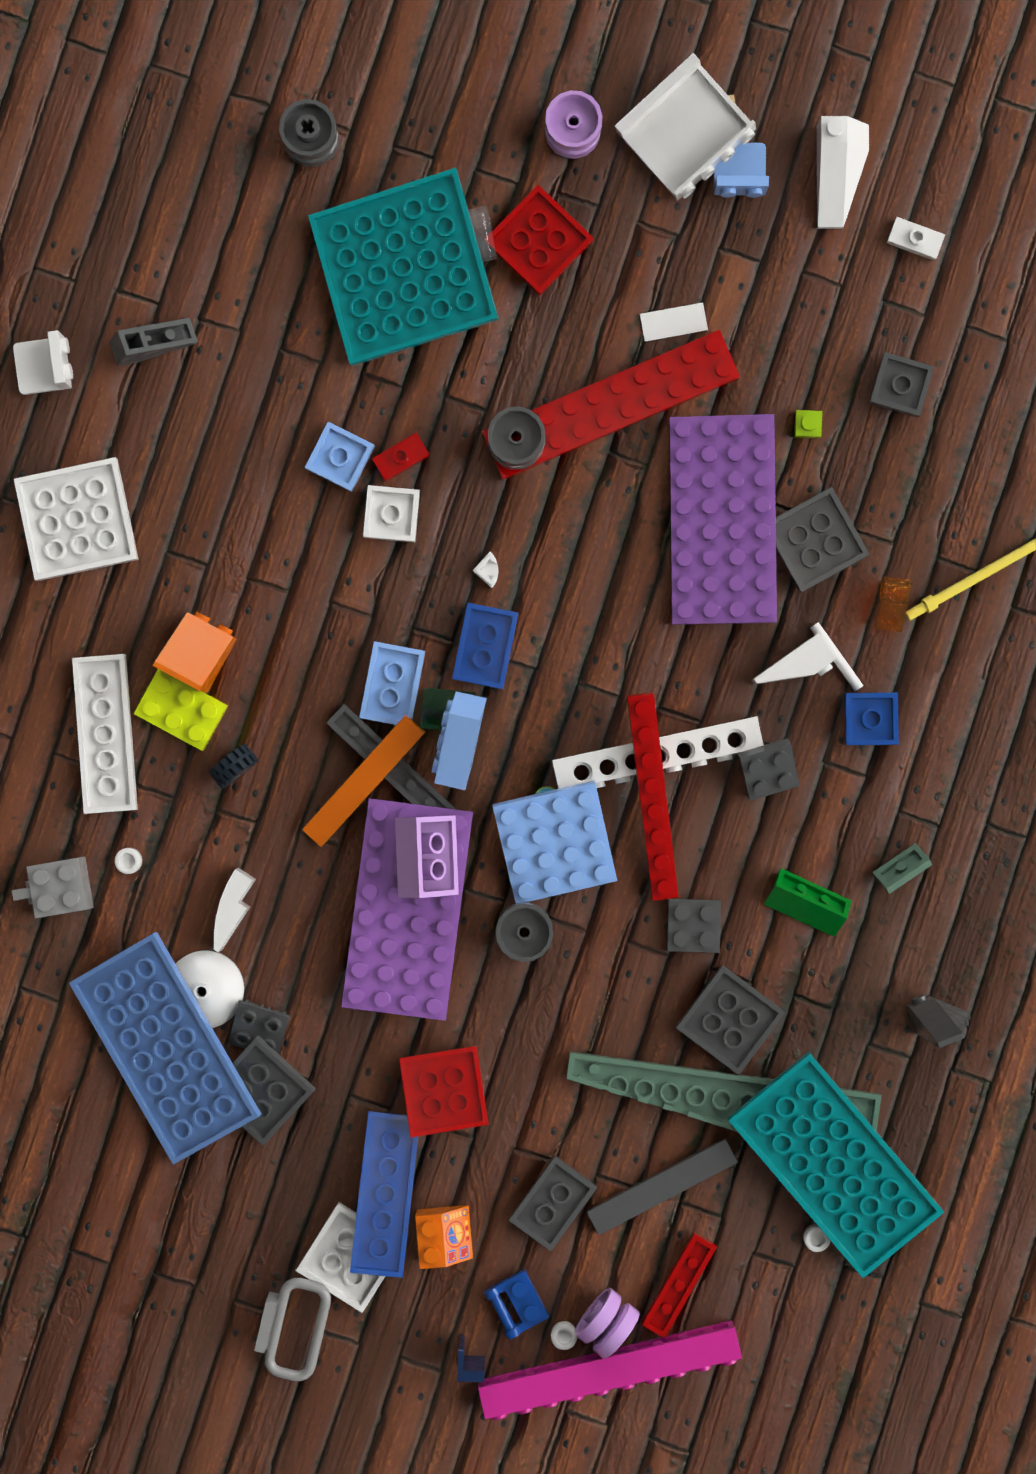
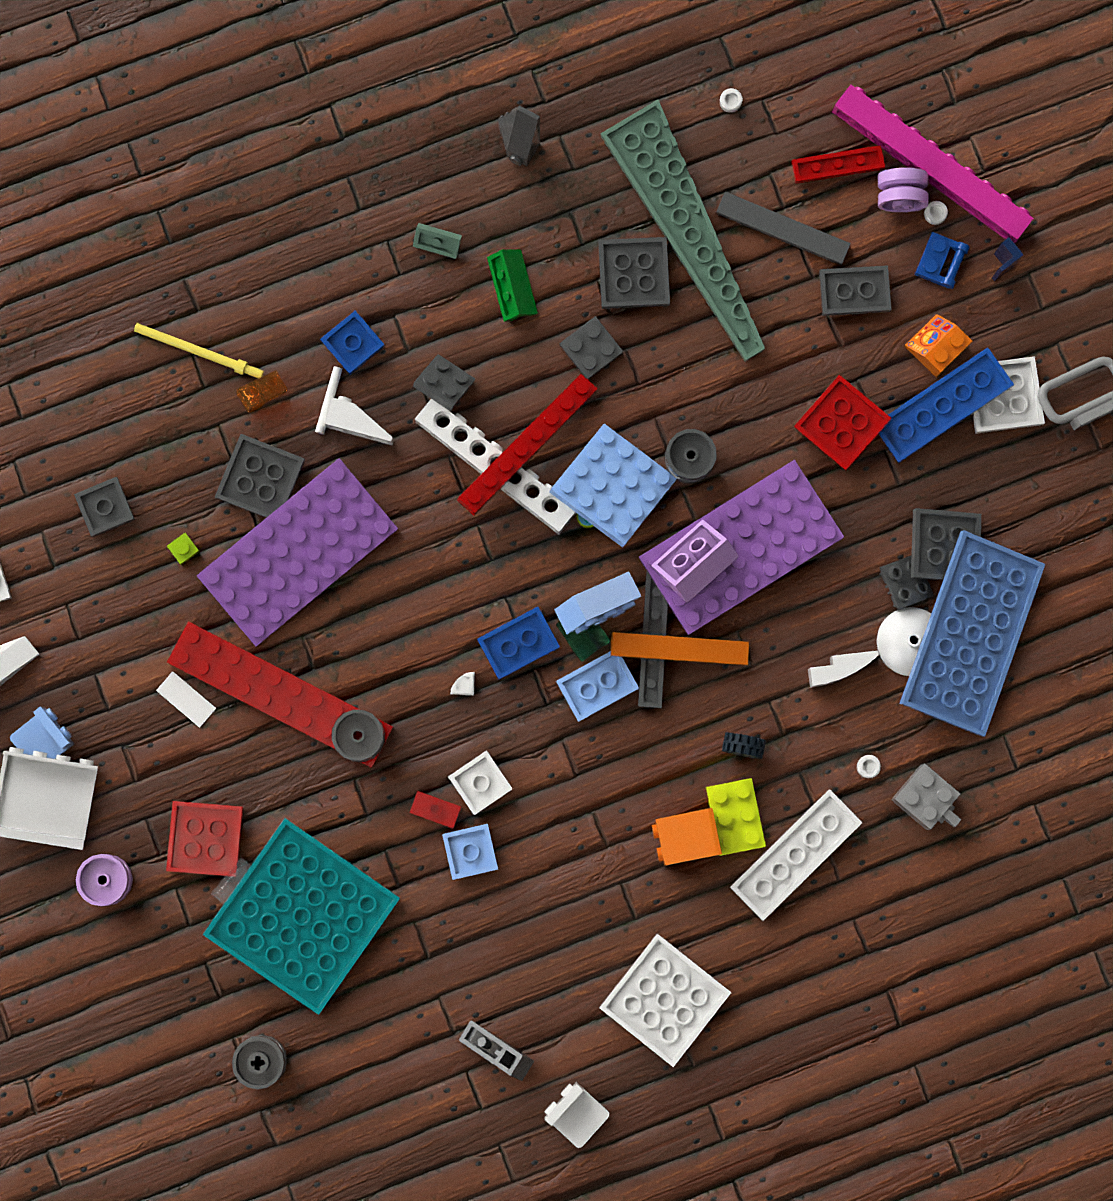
camera: 130 degrees left, 5 degrees down
teal plate [728,1051,944,1278] -> none

